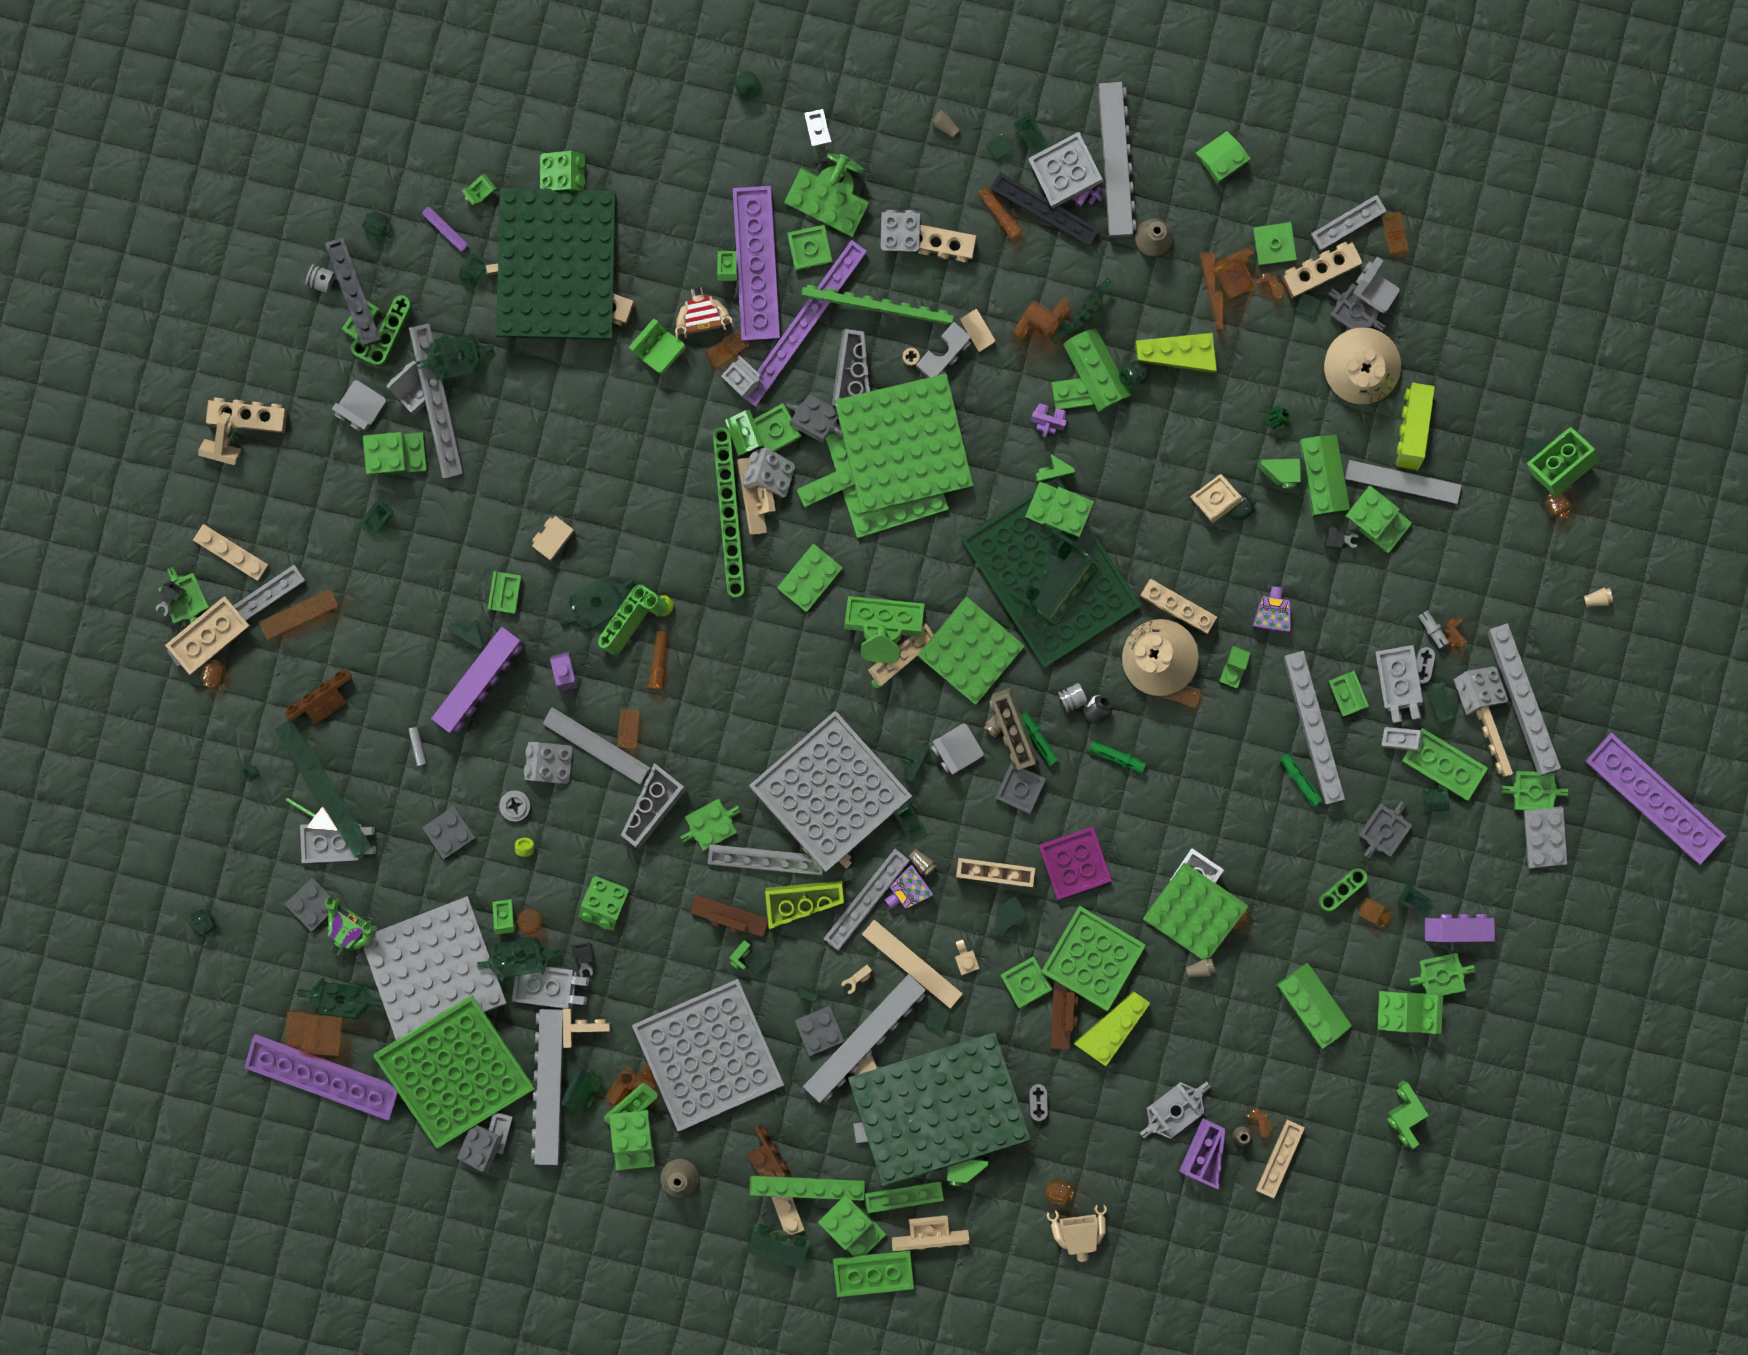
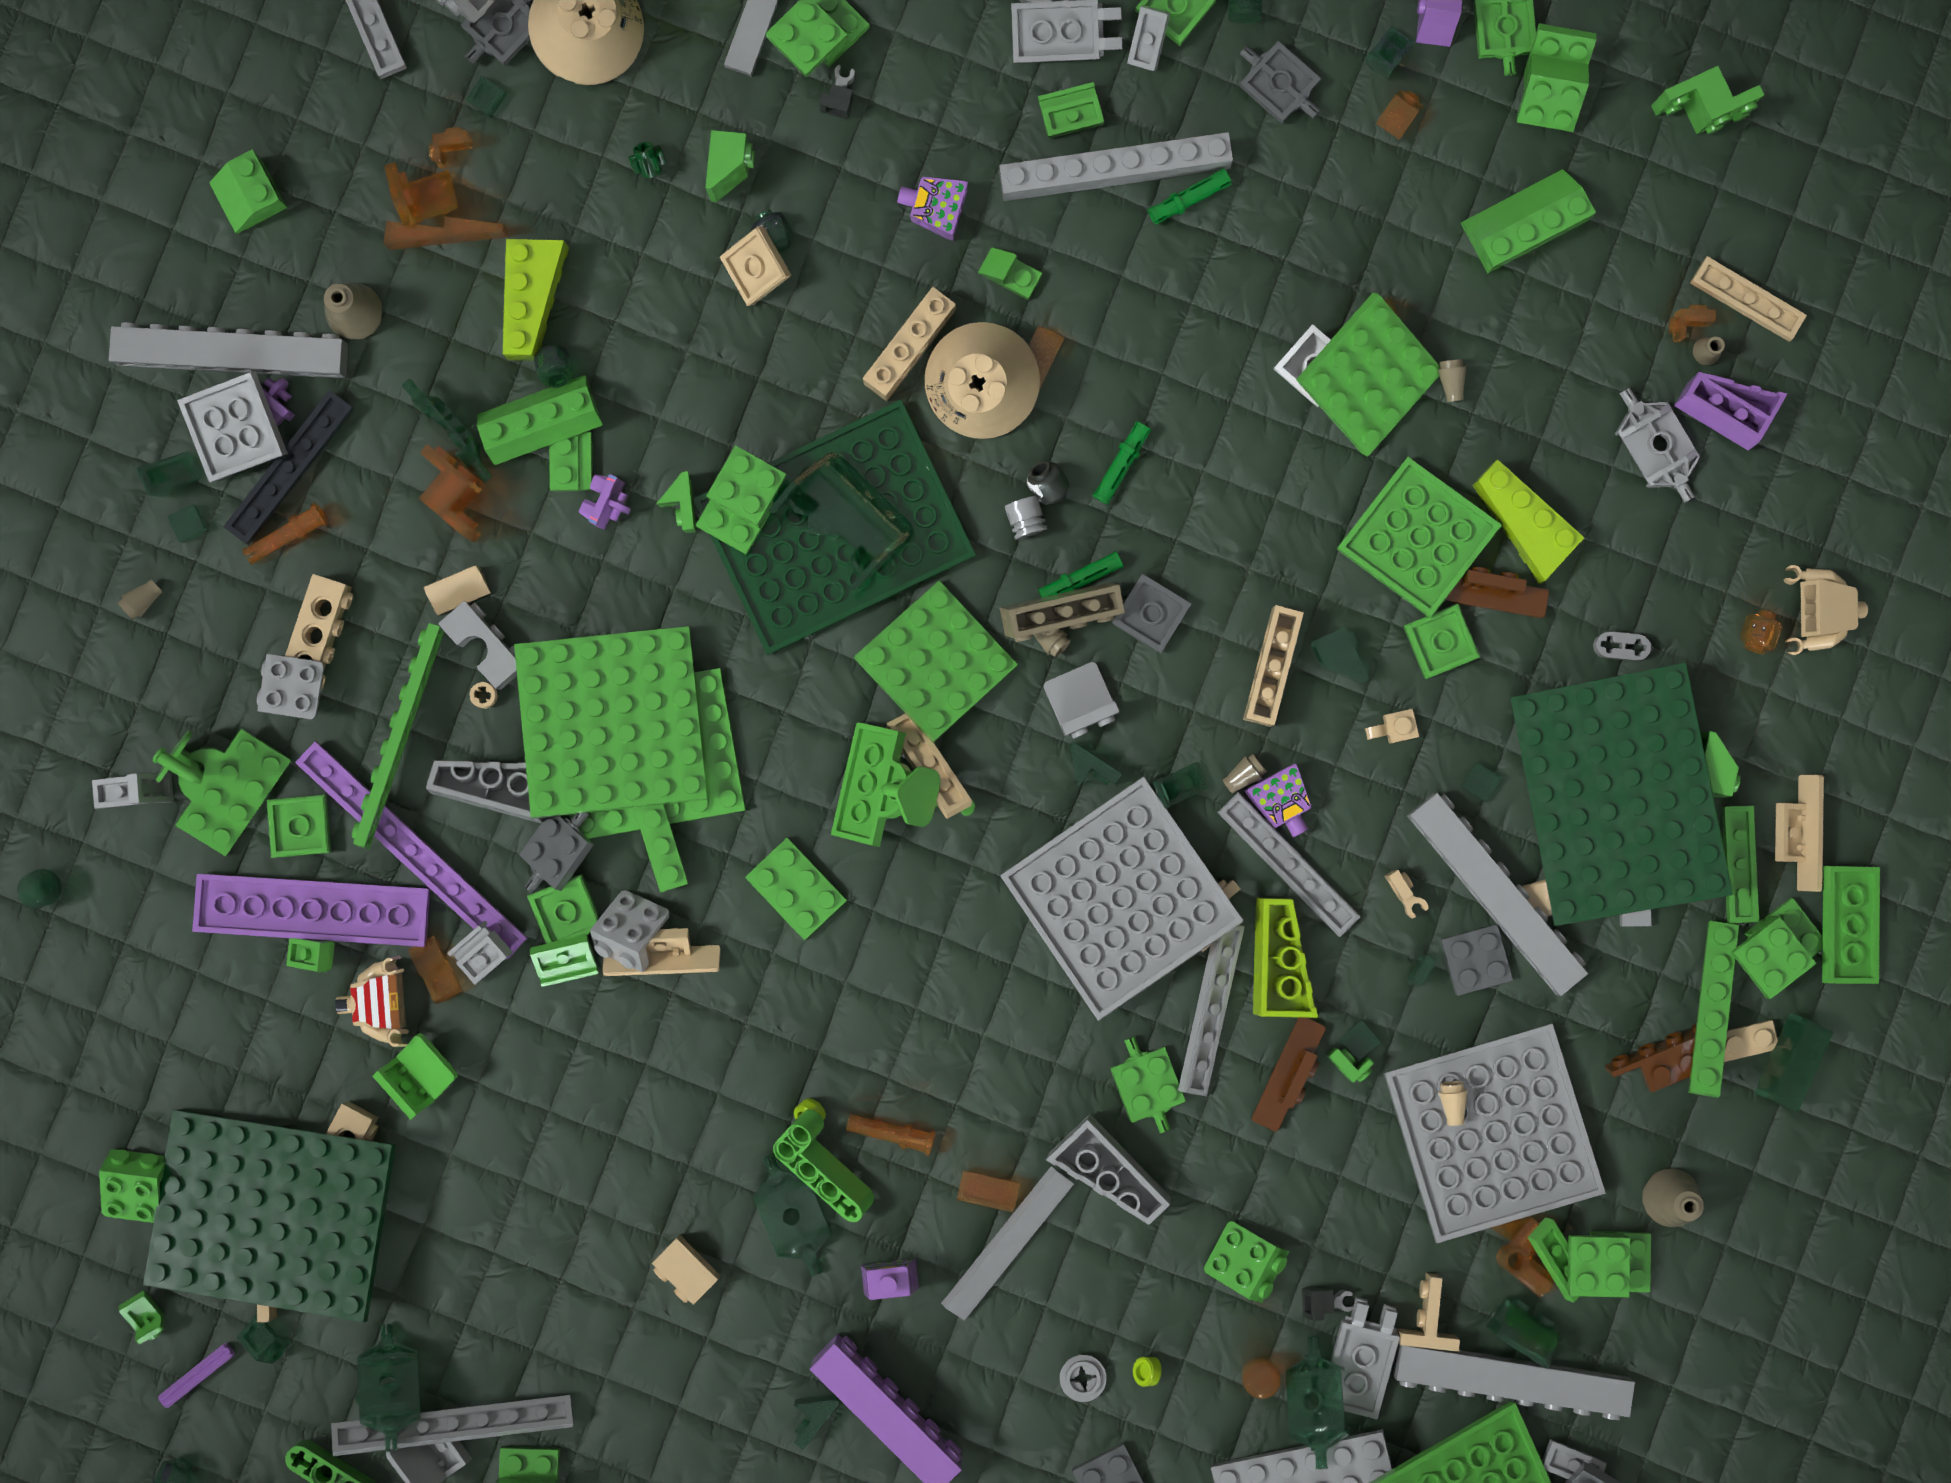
camera: 80 degrees left, 0 degrees up
bright green plate [488,571,522,614] -> none
bright green slope [493,899,516,935] -> none
light grey bracket [524,742,572,784] -> none
bright green beam [713,428,745,598] -> none
tan tile [862,920,963,1008] -> none
magenta plate [1038,827,1112,900] -> none
bright green plate [1253,222,1297,266] -> none
tan brick [1282,242,1363,299] -> none
bright green slope [1299,435,1350,516] -> none
bright green beam [1318,869,1367,911] -> none
none -> tan cone [1438,1081,1468,1126]

